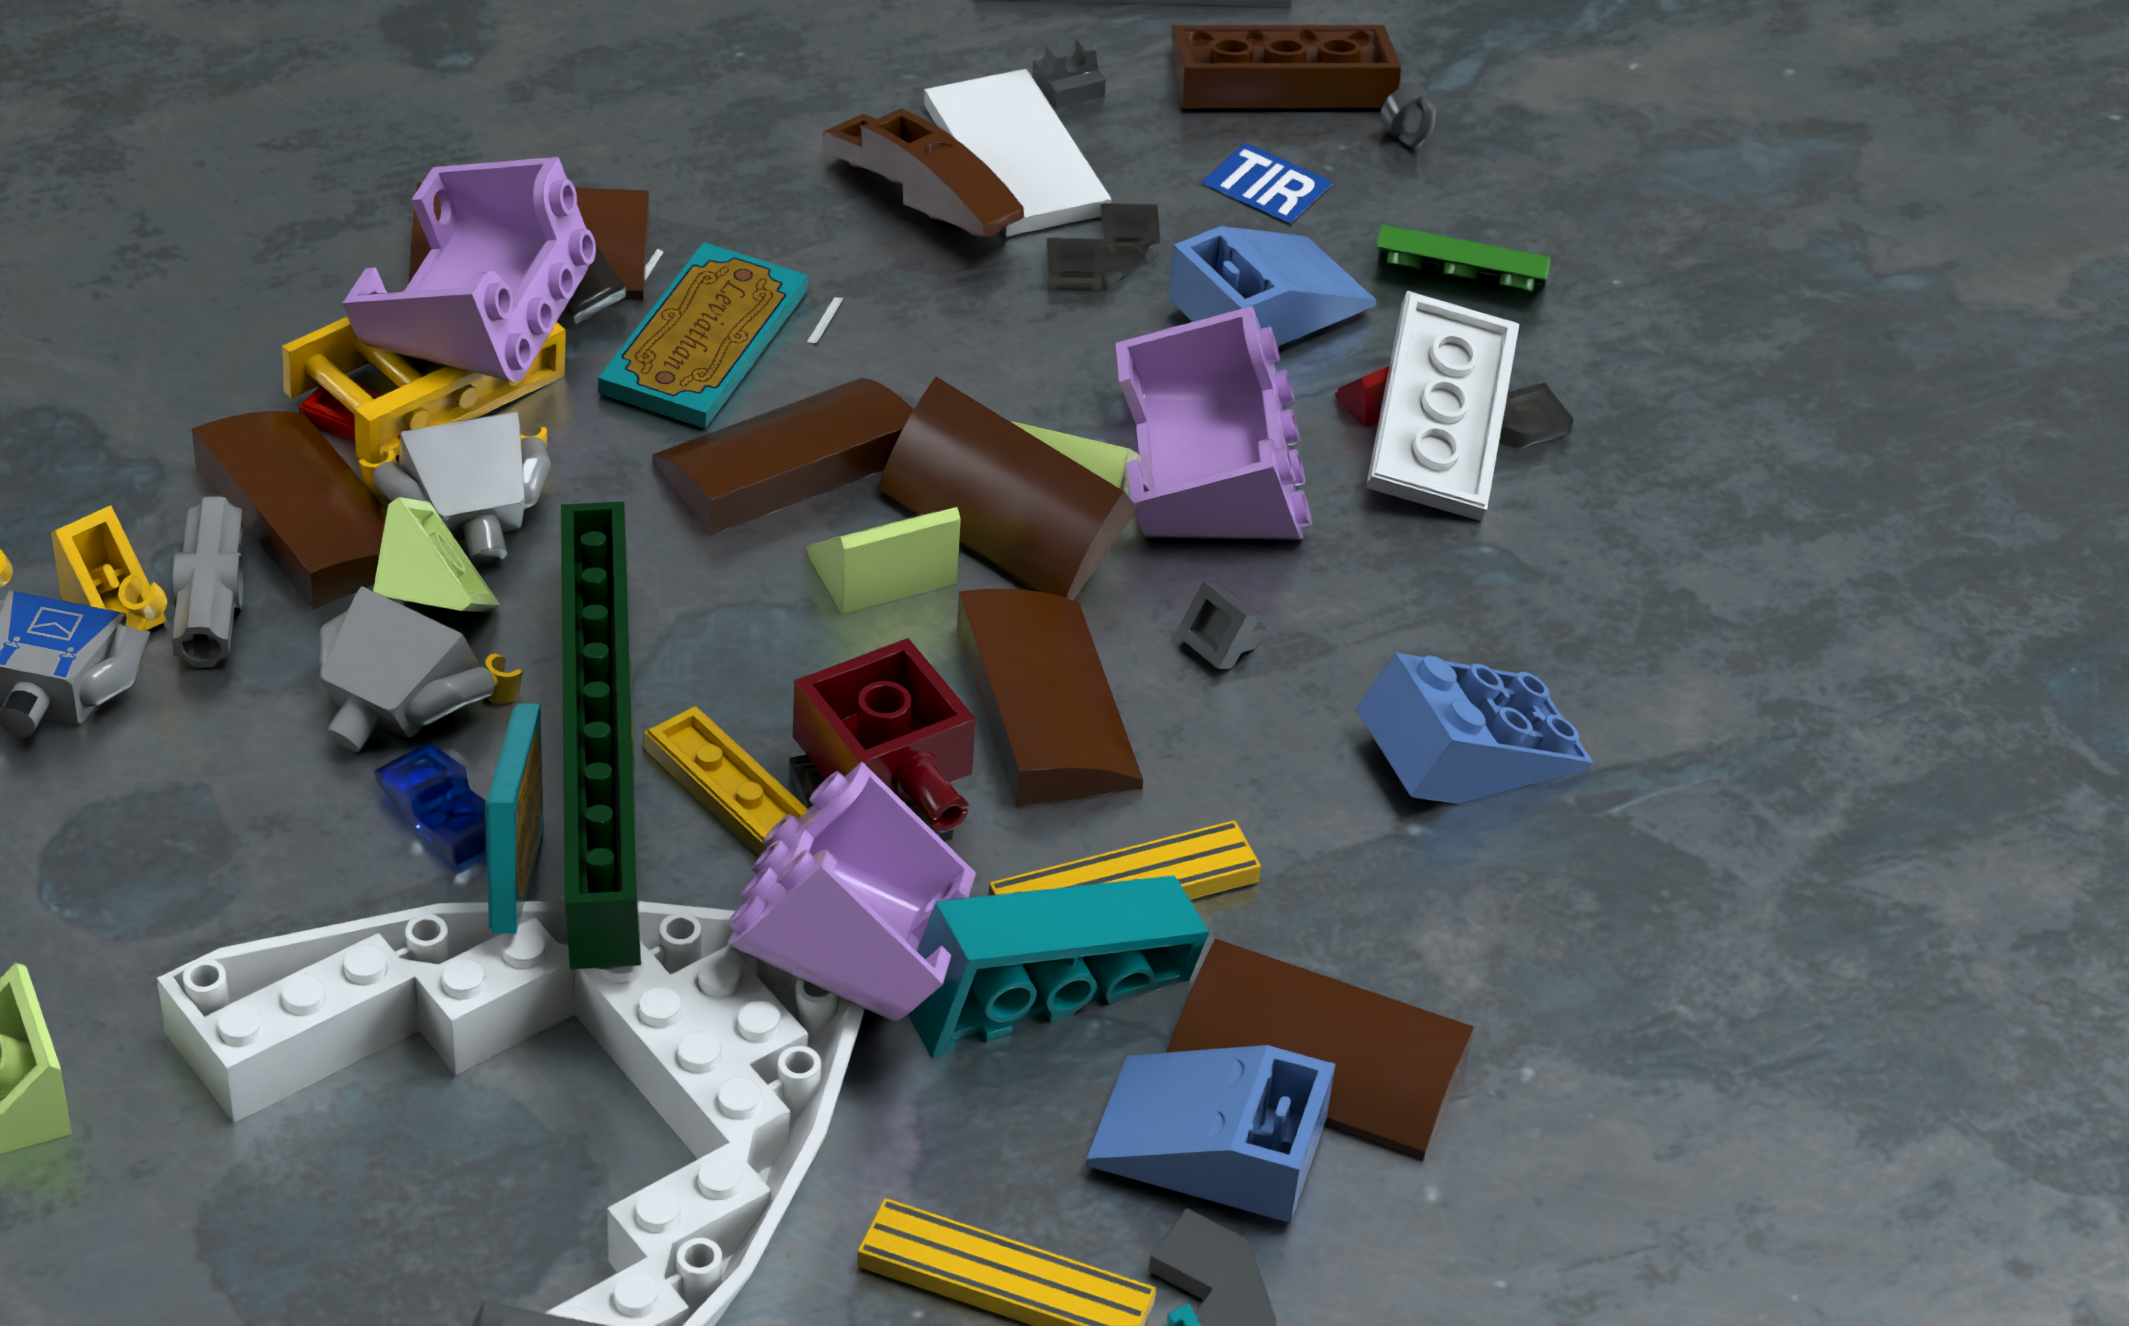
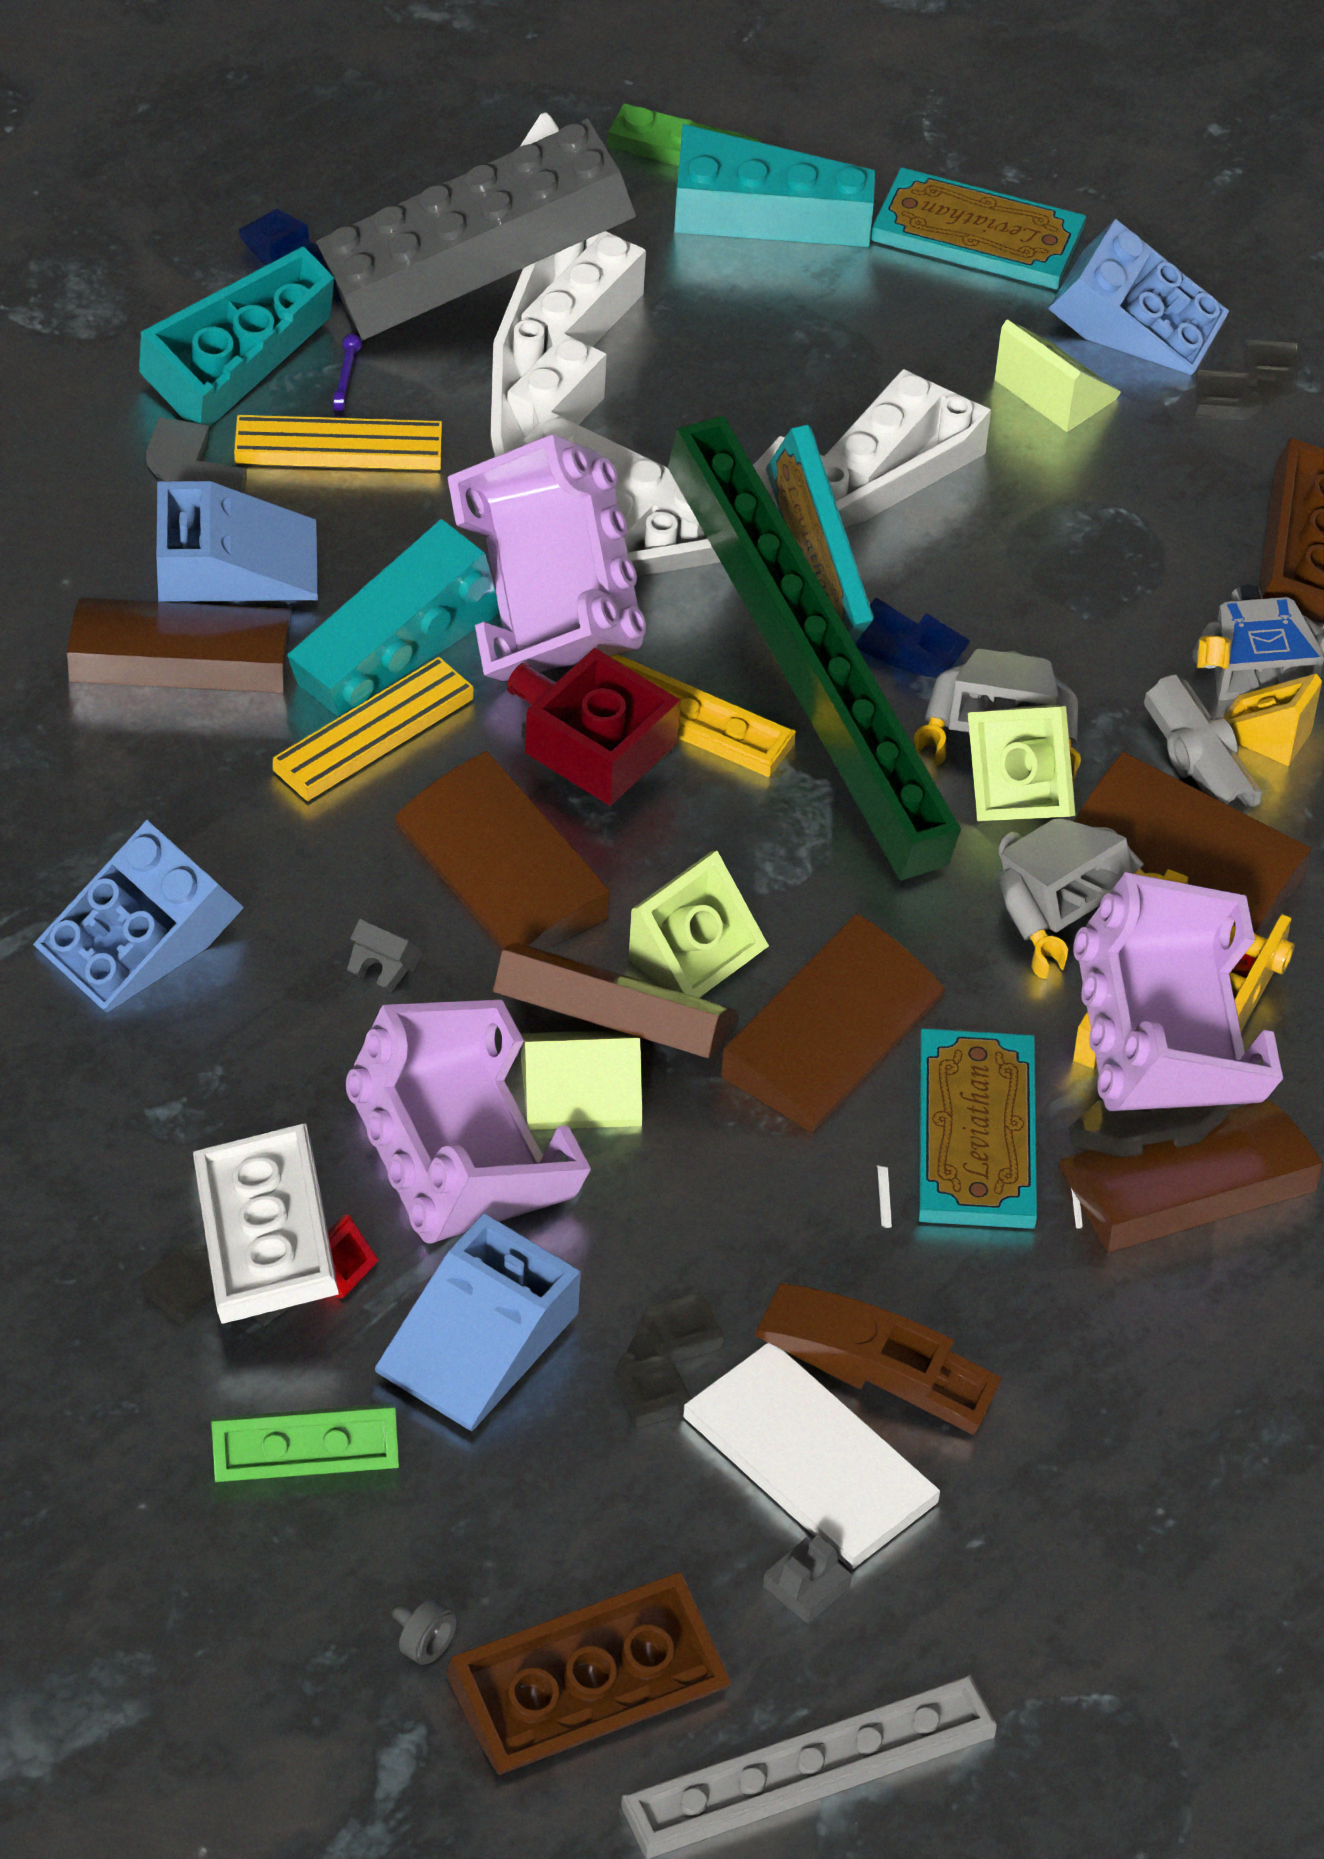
camera: 160 degrees right, 5 degrees up
blue sticker [1201,143,1334,224] -> none

